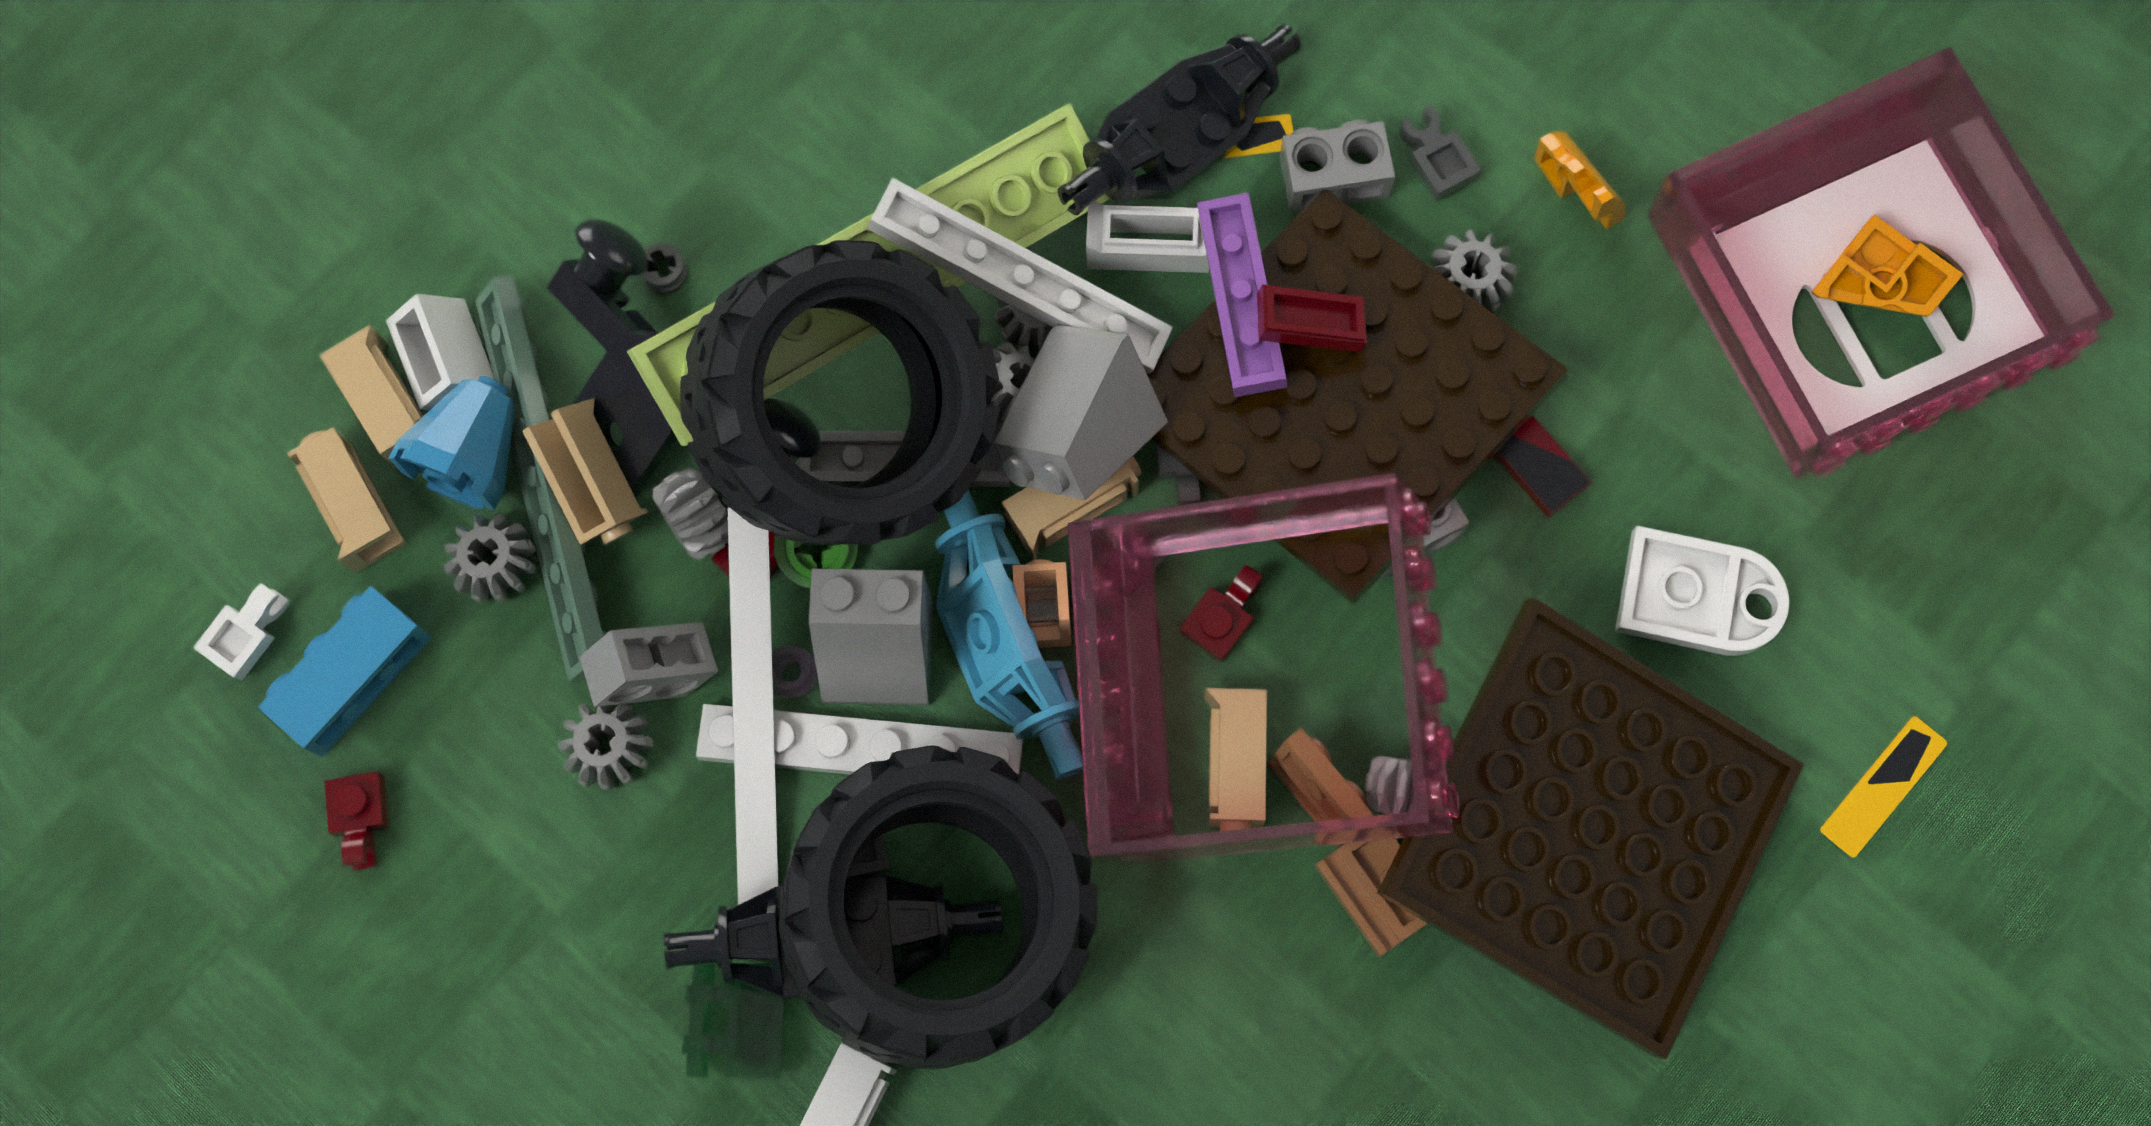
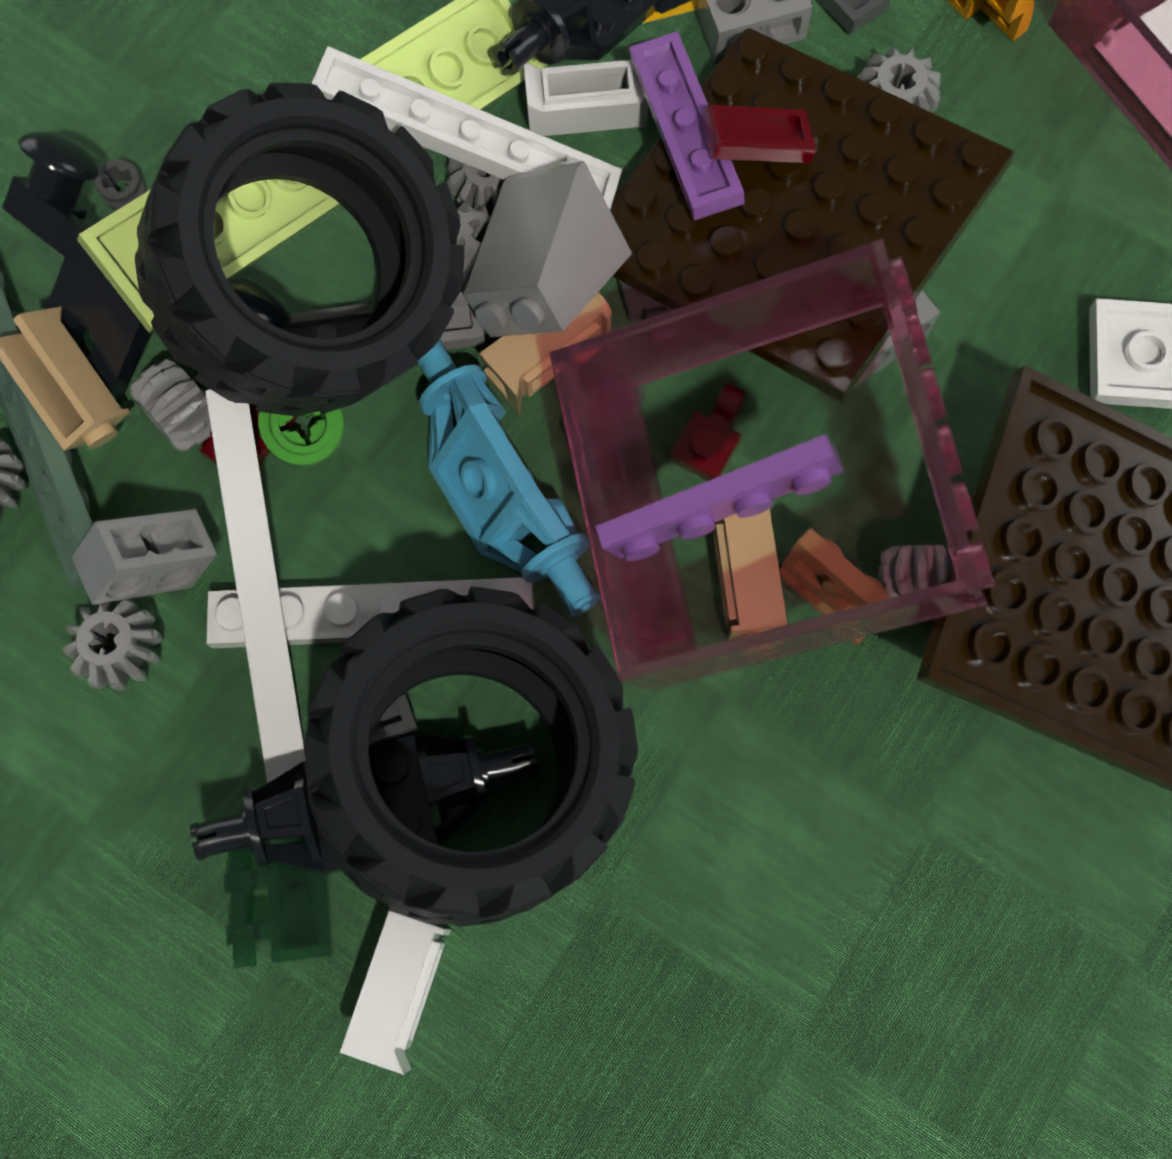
camera: 10 degrees left, 0 degrees up
plate [772,645,817,699] -> none
light grey slope [809,569,934,706] -> none
light nougat window [1012,559,1072,648] -> none
medium nougat plate [1314,819,1427,958] -> none
black tile [1494,415,1592,519] -> none
none -> medium lavender plate [595,434,844,561]

